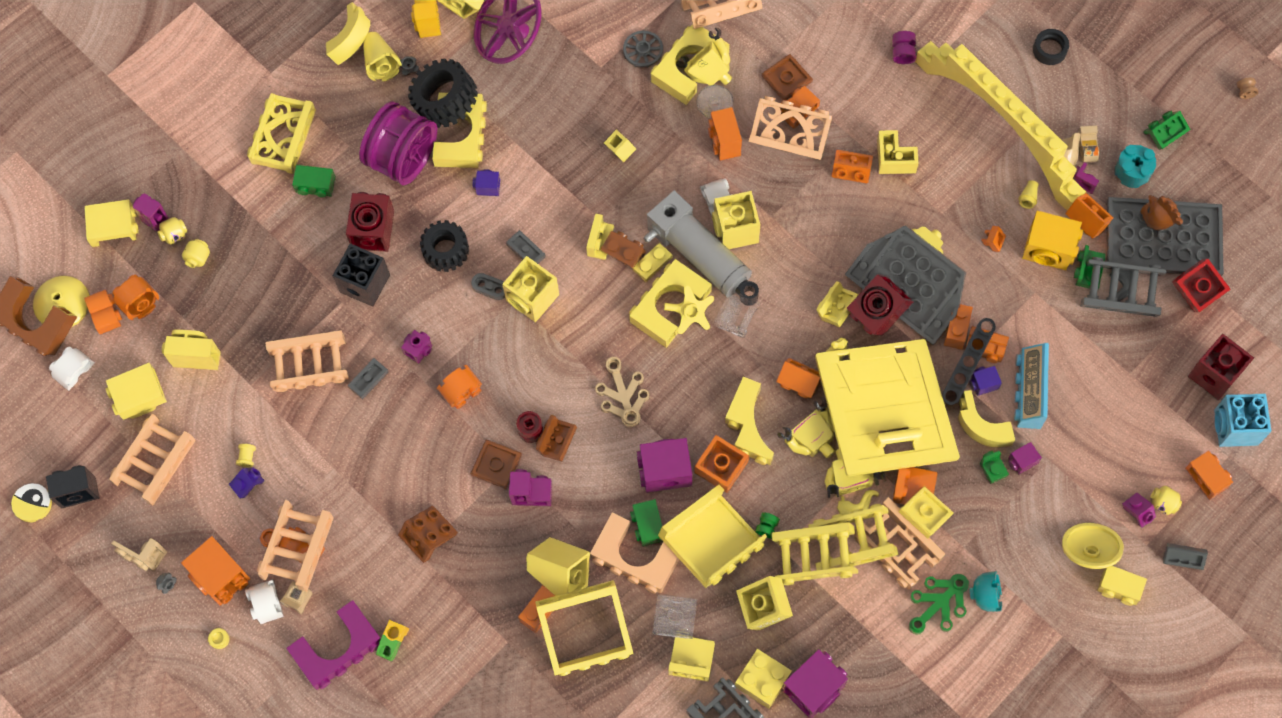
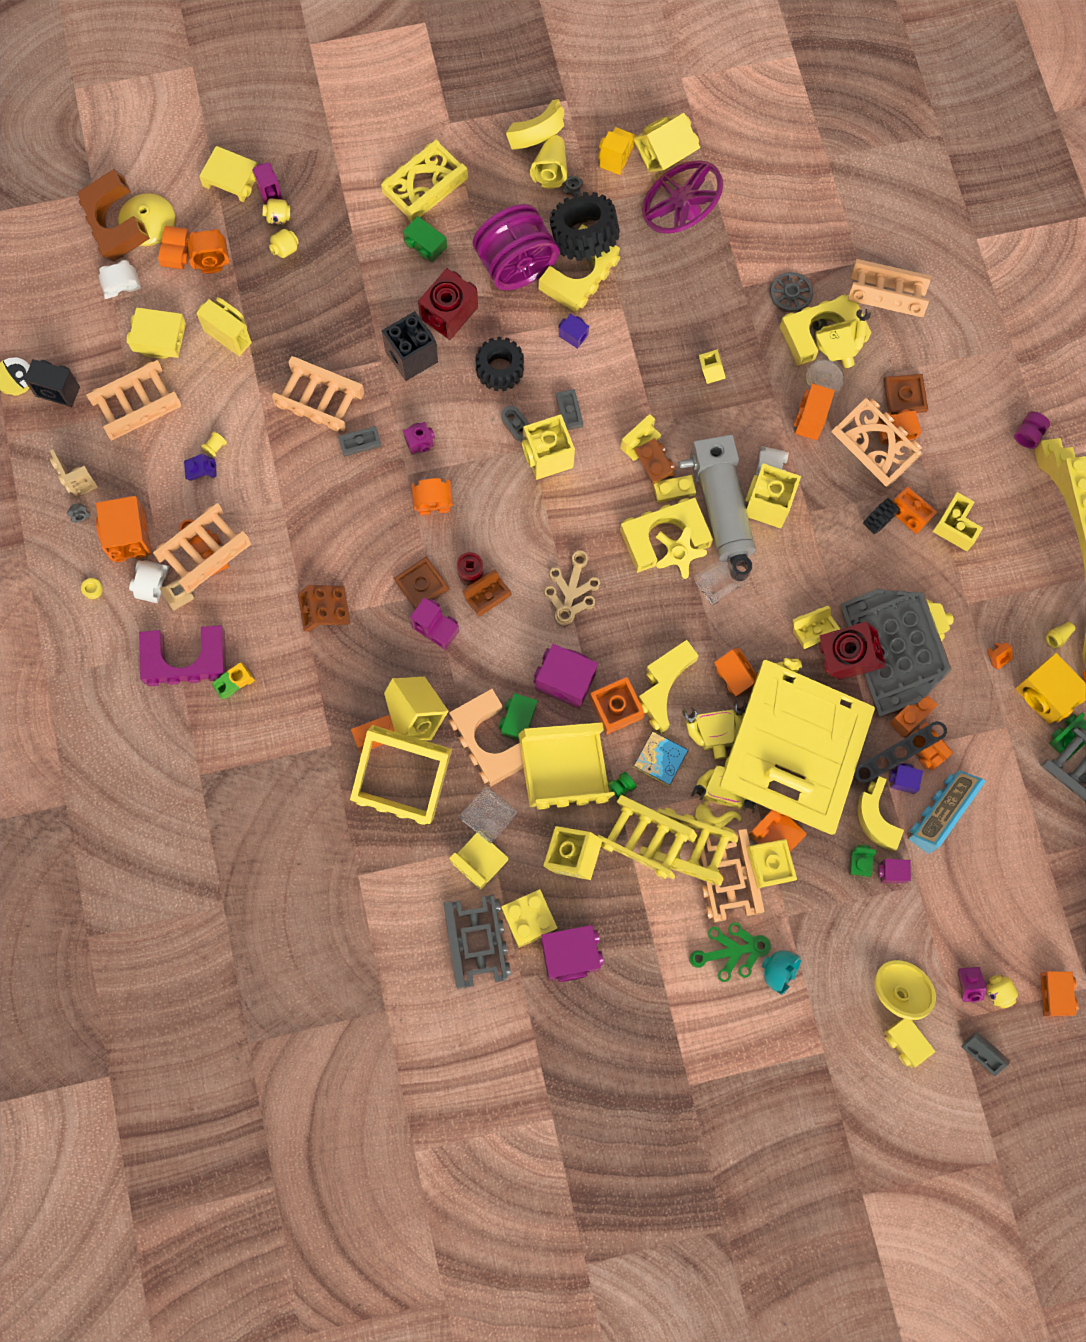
camera: 25 degrees right, 5 degrees up
none -> tile [633,731,688,786]
none -> black tyre [863,498,900,535]

